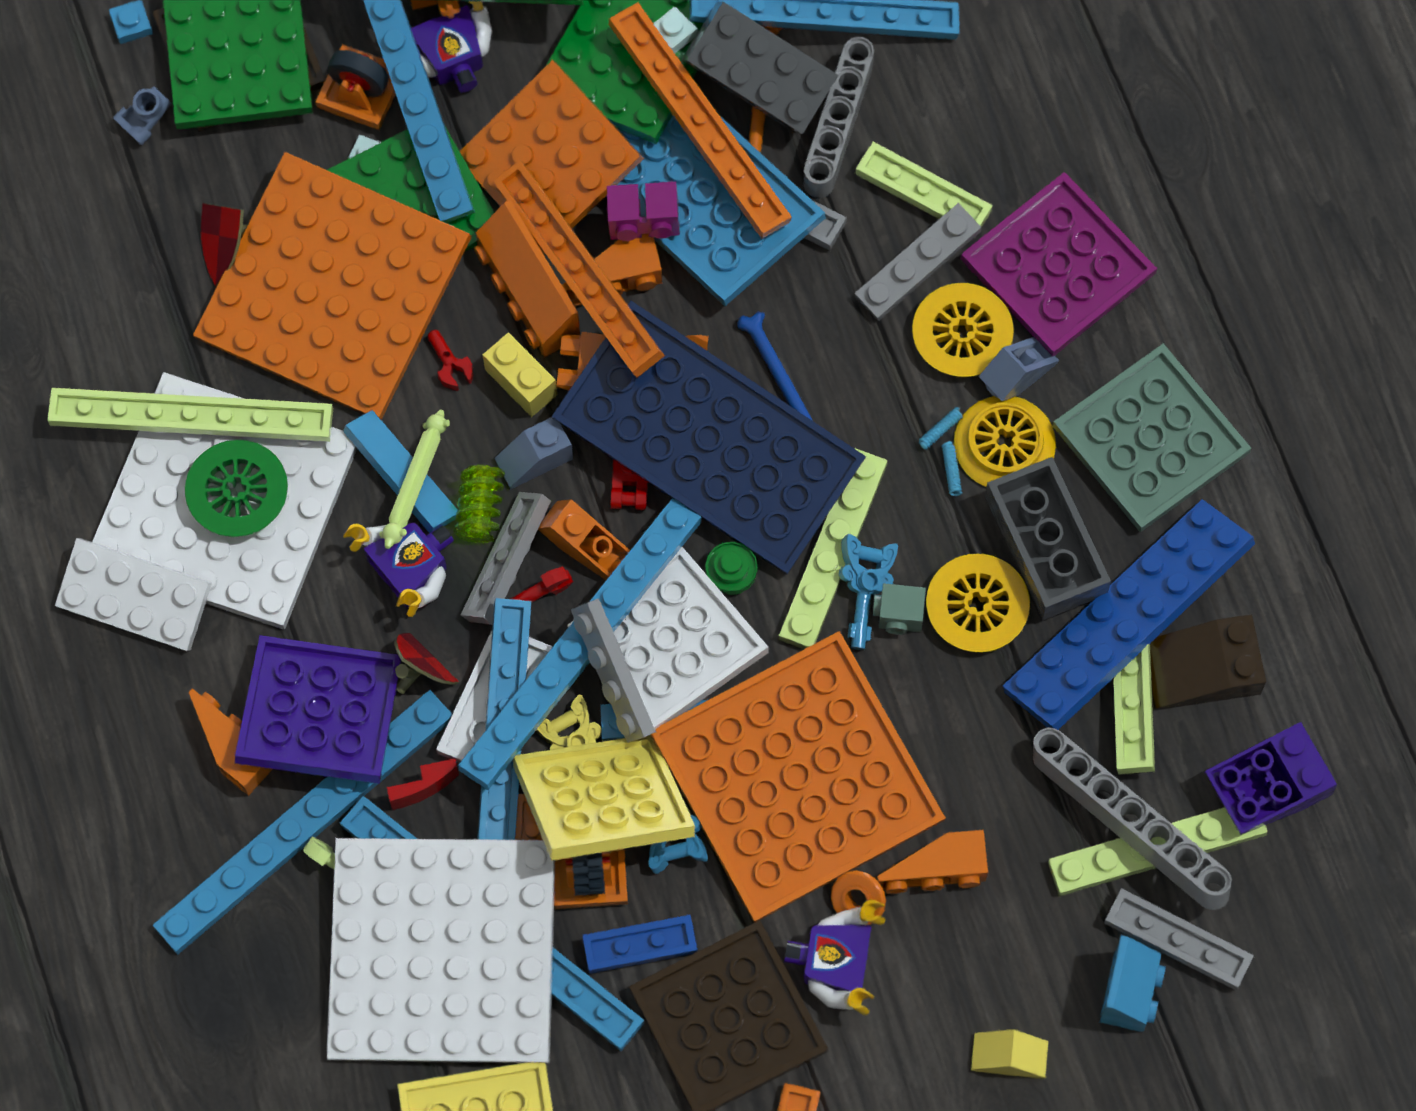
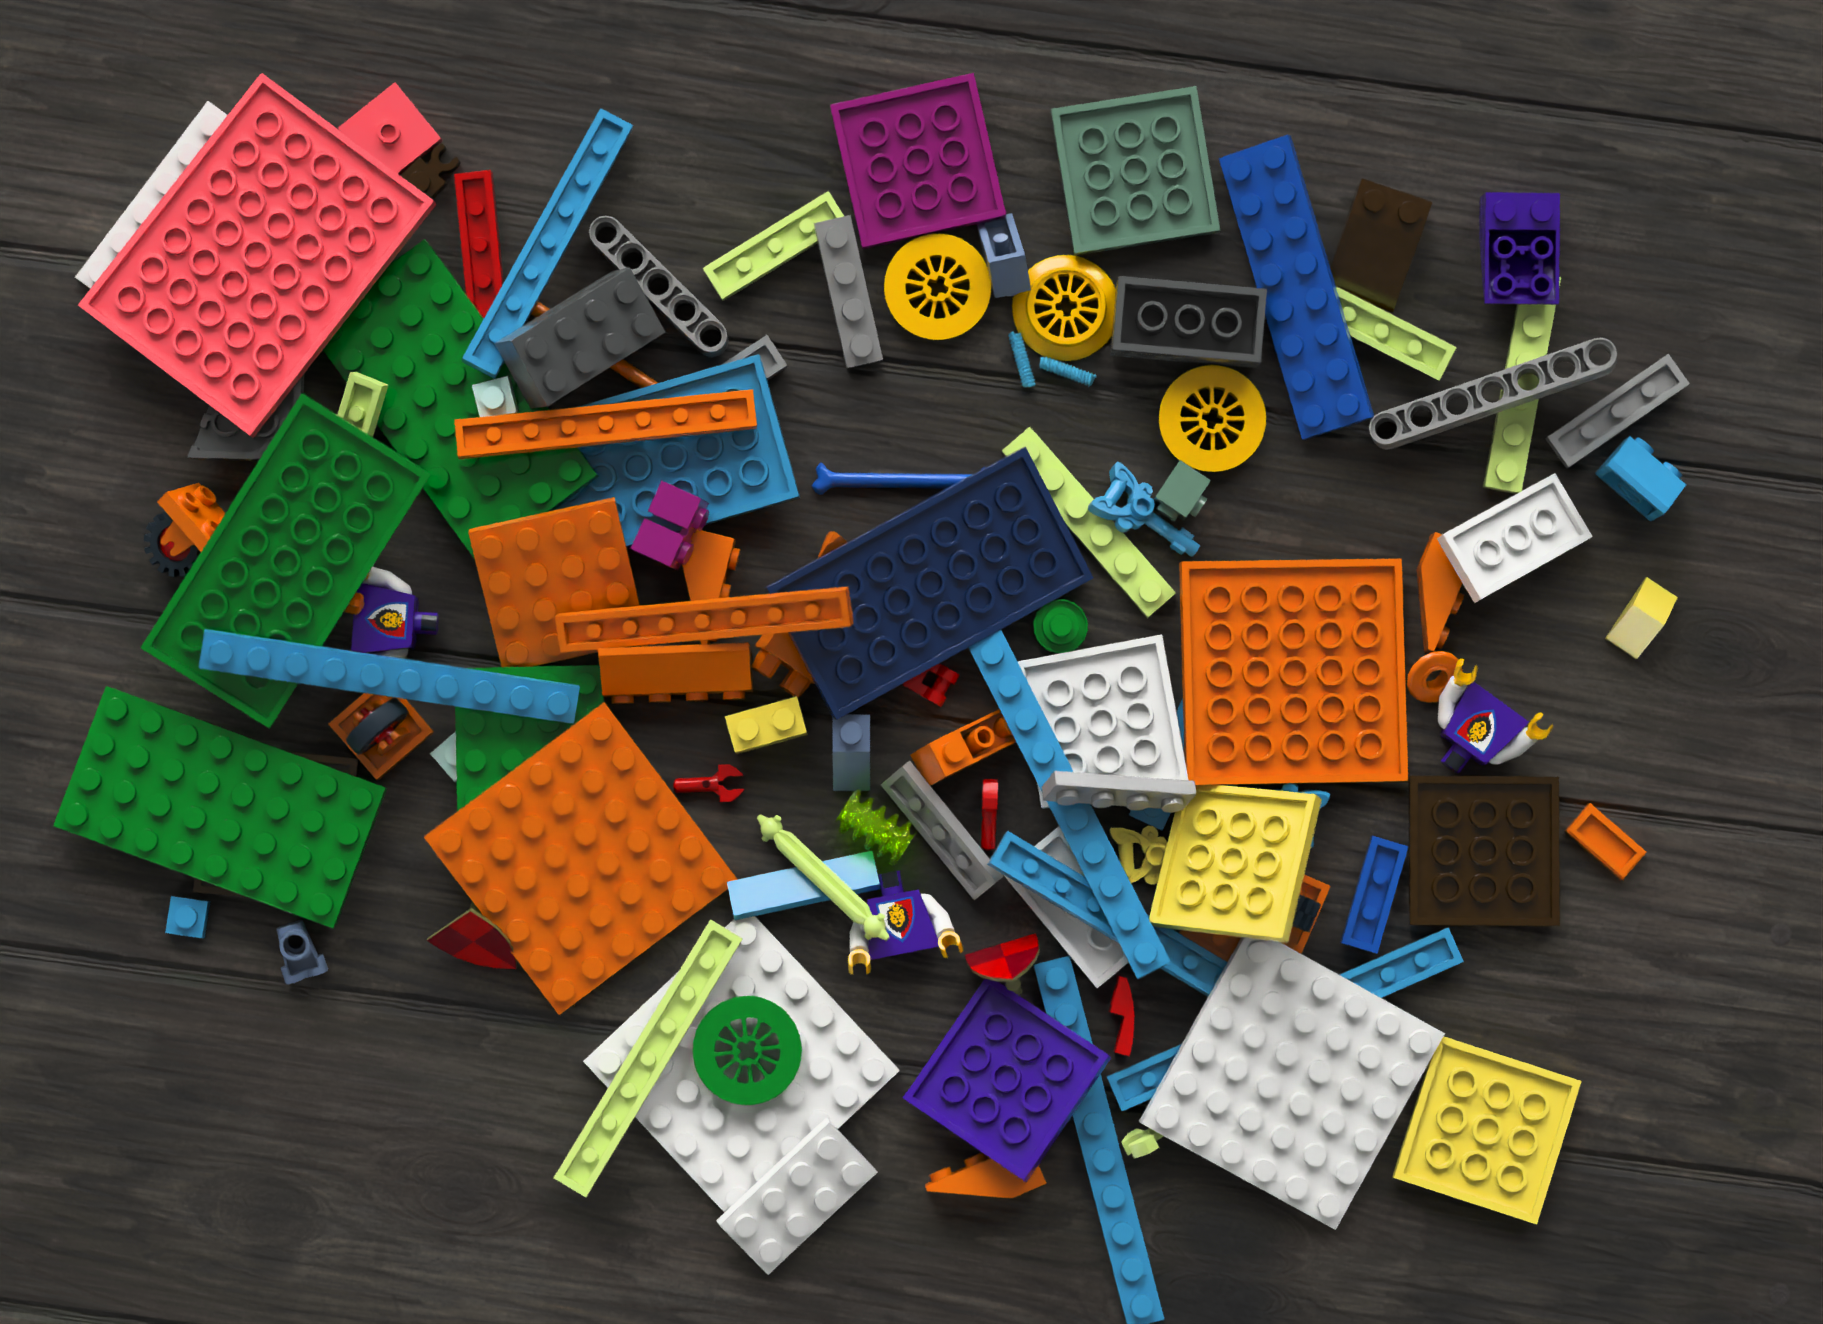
camera: 65 degrees left, 15 degrees up
none -> white plate [1437,473,1593,603]

